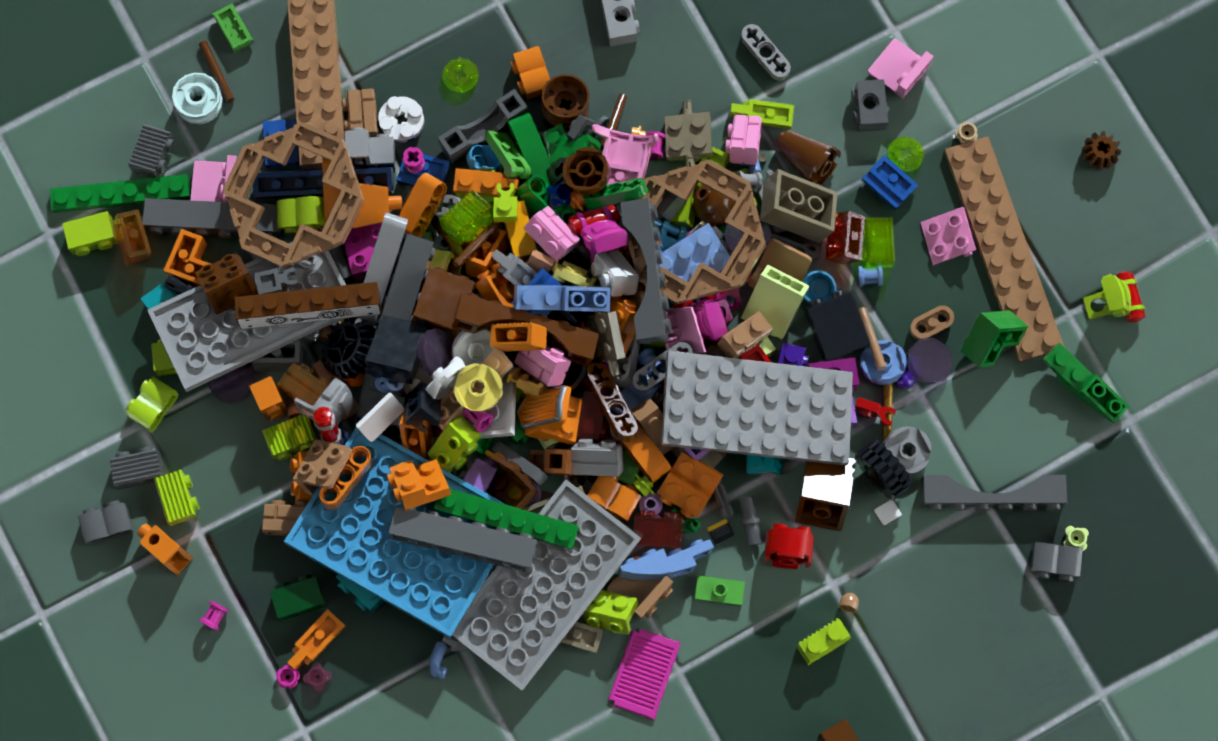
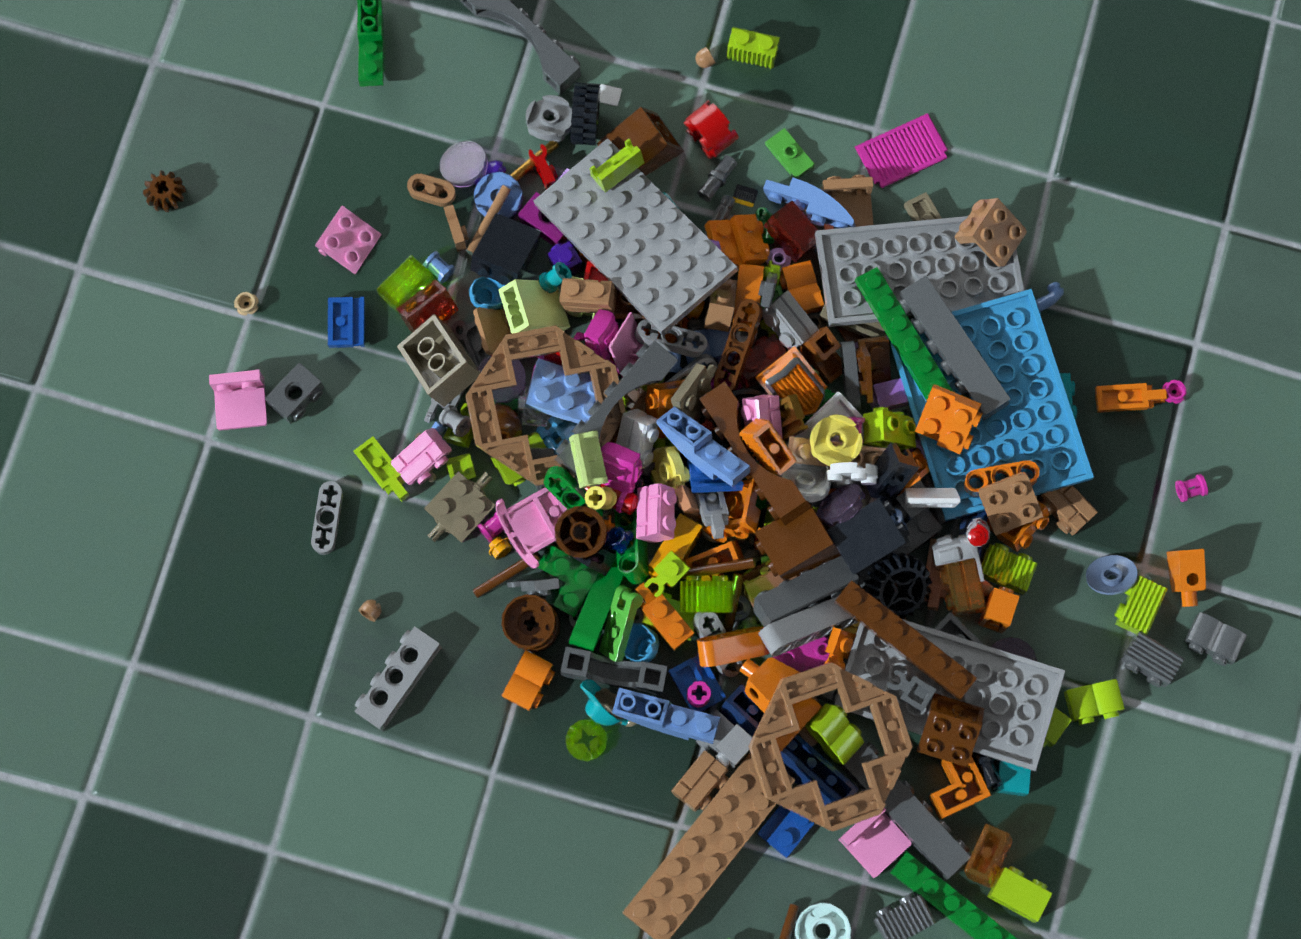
camera: 135 degrees left, 0 degrees up
dark green brick [270,575,327,621] -> none
clear pink plate [303,663,332,692] -> none
white plate [378,96,424,143] -> none
lime bracket [583,590,638,635] -> none
reddish brown cone [776,130,841,184] -> none
clear neon green gear [887,135,925,172] -> none
medium nougat plate [944,136,1064,363] -> none
green brick [961,310,1029,367] -> none
lime piece [1083,271,1146,323] -> none
none -> medium nougat hinge [359,599,381,622]
none -> medium nougat plate [444,205,469,252]
none -> teal bush [539,262,572,293]
none -> yellowish green hinge [569,431,608,488]
none -> teal hair [580,679,636,727]
none -> light yellow bush [585,486,617,510]
none -> lime hinge [589,139,645,193]
none -> medium blue slope [612,688,720,744]
none -> dark grey plate [758,272,778,308]
none -> orange plate [824,627,856,670]
none -> medium nougat bracket [954,198,1027,267]
none -> sand blue dish [1086,555,1138,595]

